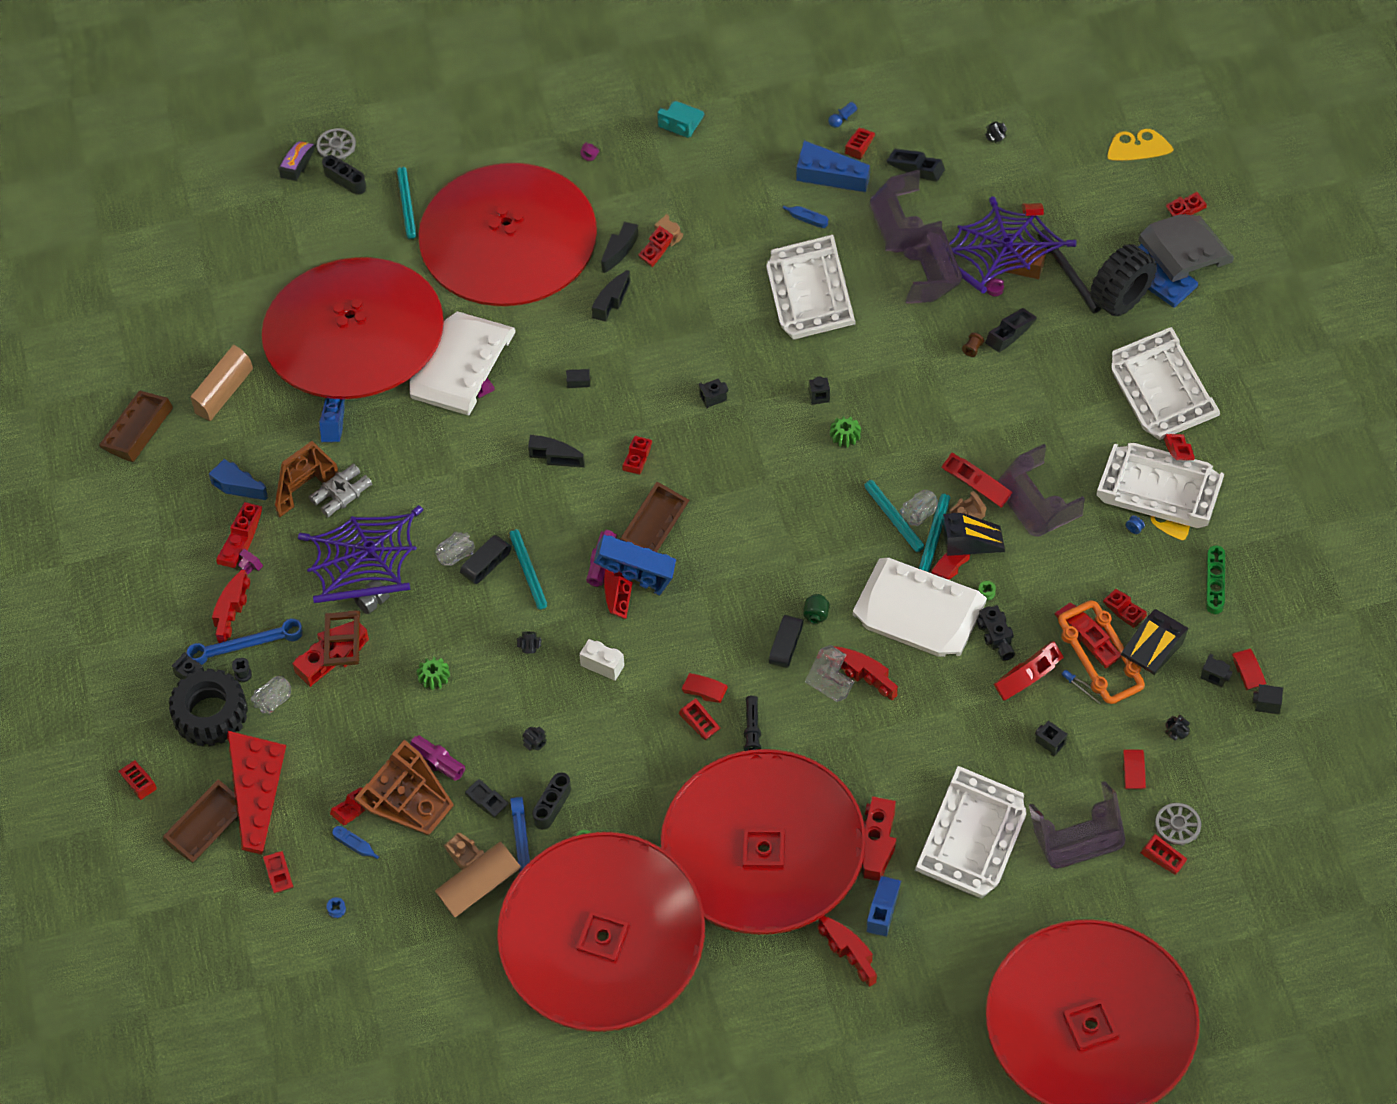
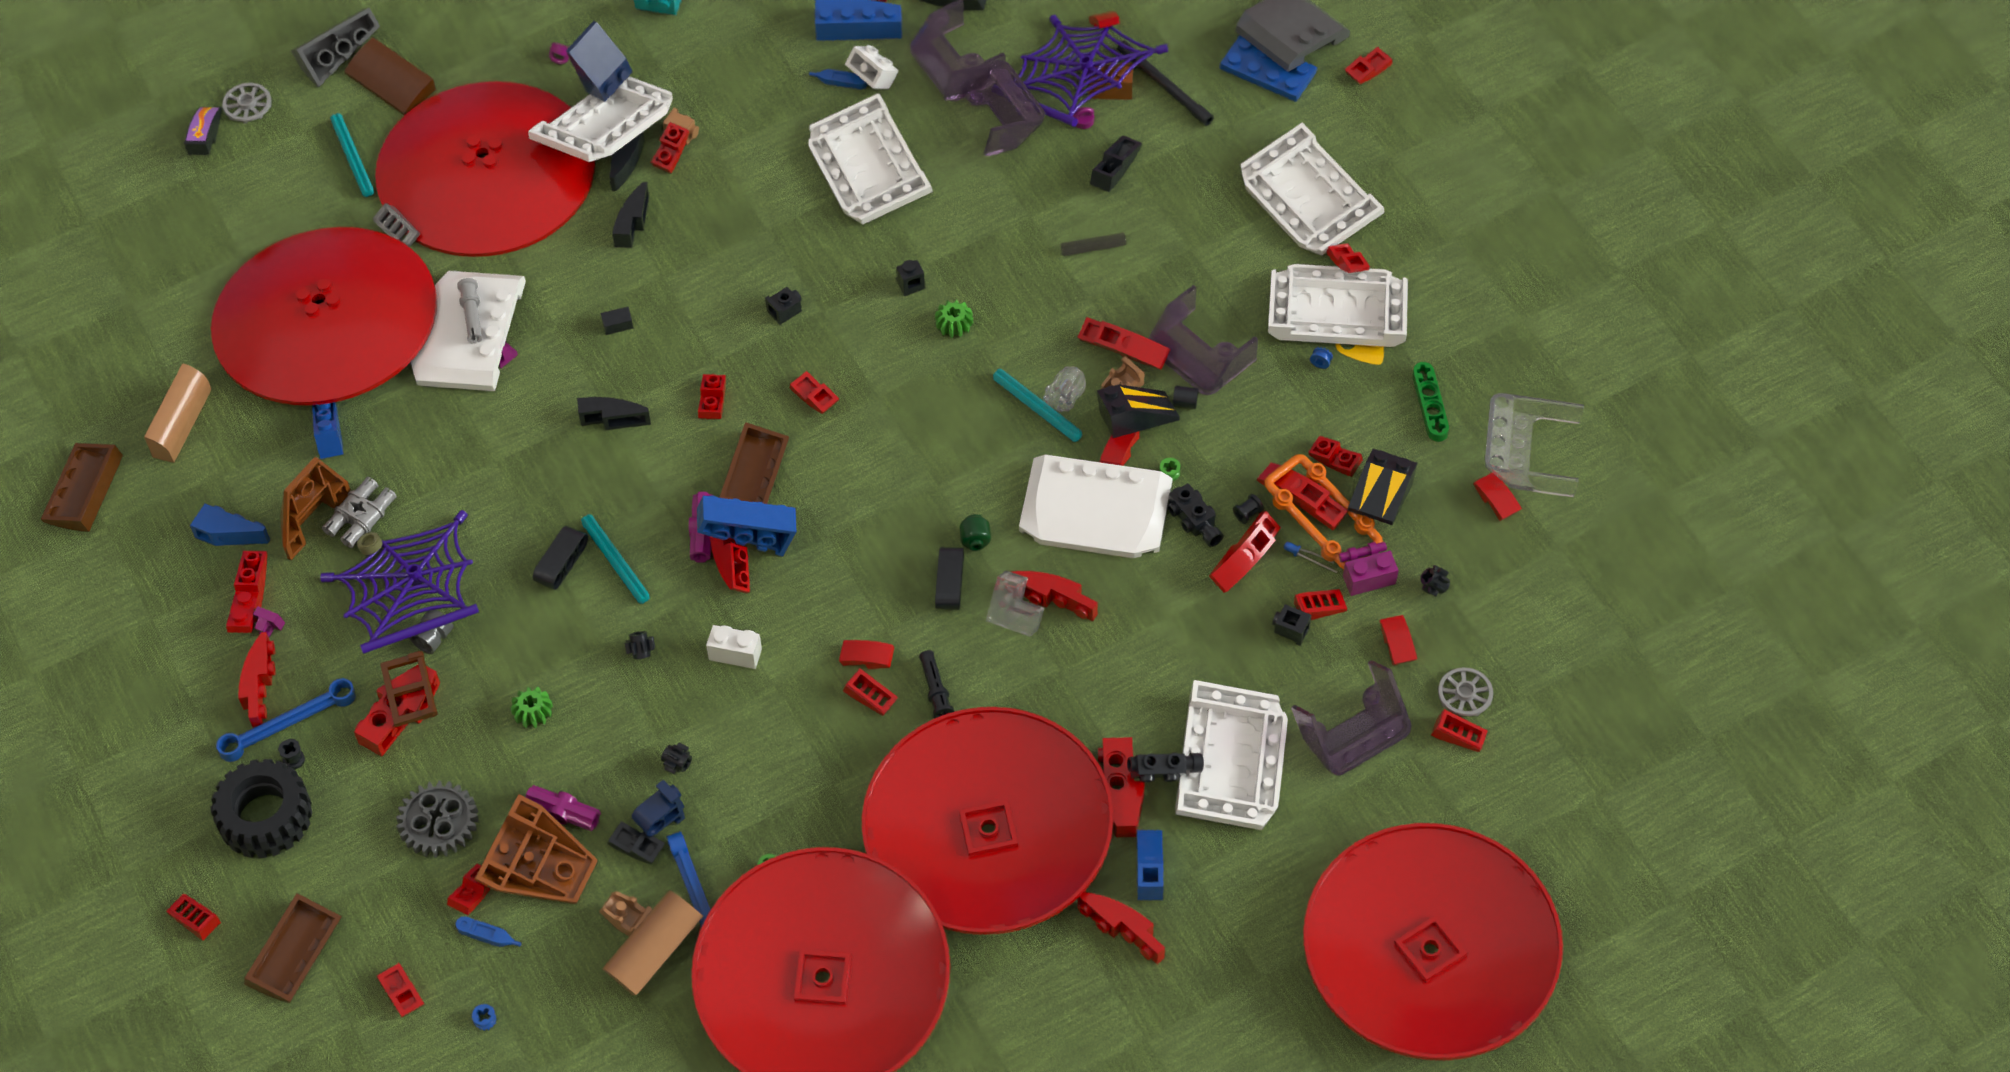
camera: 15 degrees left, 0 degrees up
black brick [172,652,204,680] -> none
red wing [227,731,286,855] -> none
clear piece [250,676,291,715] -> none
black beam [322,155,367,195] -> none
clear piece [435,531,475,566] -> none
black beam [533,772,571,830] -> none
teal axle [919,494,951,572] -> none
reddish brown bush [962,332,984,357] -> none
black tyre [1090,244,1157,316] -> none
black brick [1200,653,1233,687] -> none
black brick [1252,684,1283,714] -> none
none -> dark grey wedge [291,7,380,87]
none -> reddish brown slope [344,37,436,115]
none -> olive tile [357,532,382,555]
none -> dark grey slope [373,203,420,247]
none -> dark grey gear [396,780,479,858]
none -> light grey pin [457,278,482,343]
none -> white slope [528,77,672,162]
none -> slope [566,21,633,102]
none -> dark blue pin [632,780,685,836]
none -> red slope [789,371,839,414]
none -> white brick [845,45,899,89]
none -> clear smoke axle [1060,232,1127,256]
none -> black brick [1127,753,1204,783]
none -> black beam [1173,385,1199,409]
none -> black bush [1232,494,1264,524]
none -> red slope [1294,589,1347,620]
none -> magenta brick [1339,542,1399,596]
none -> red slope [1344,46,1393,84]
none -> clear windscreen [1484,393,1584,497]

